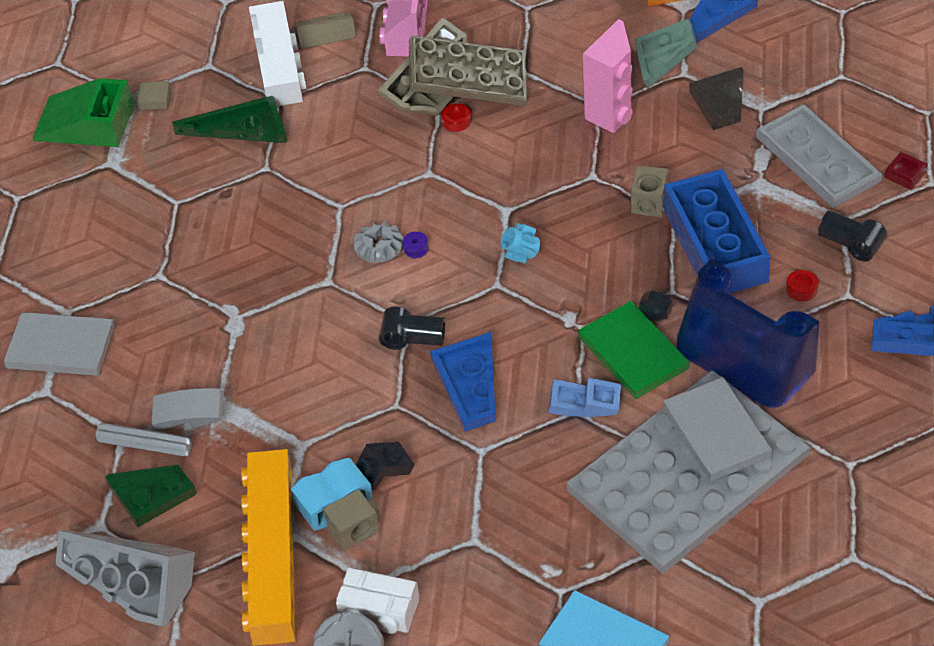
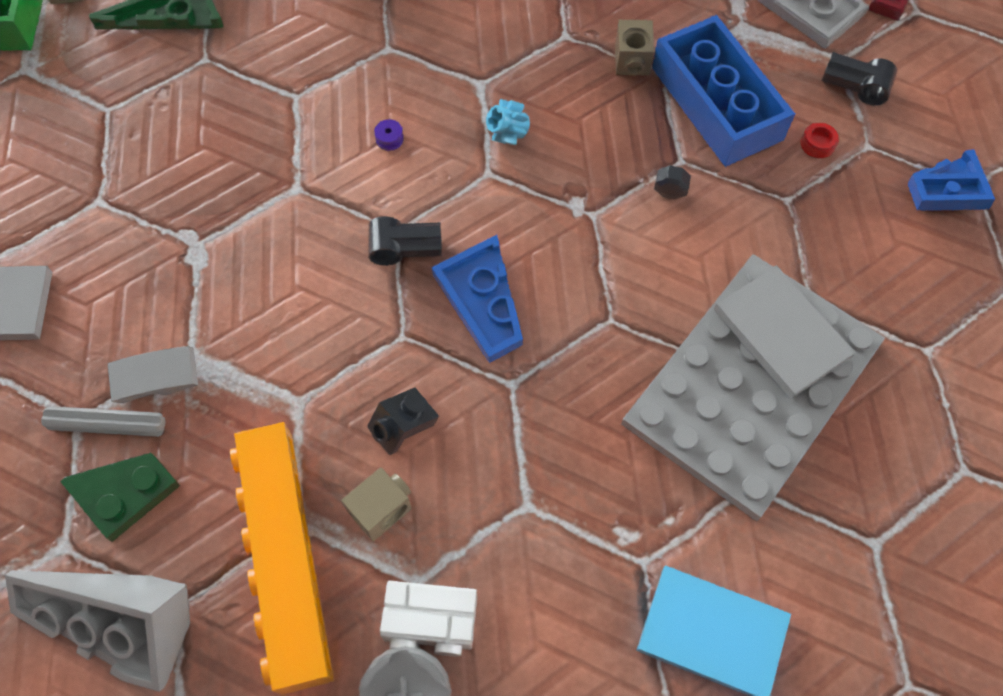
camera: 15 degrees left, 15 degrees up
medium azure brick [291,458,373,530] -> none
light grey gear [354,221,403,263] -> none
medium blue slope [548,378,621,417] -> none
green tile [578,301,689,399] -> none
clear blue windscreen [676,259,820,408] -> none

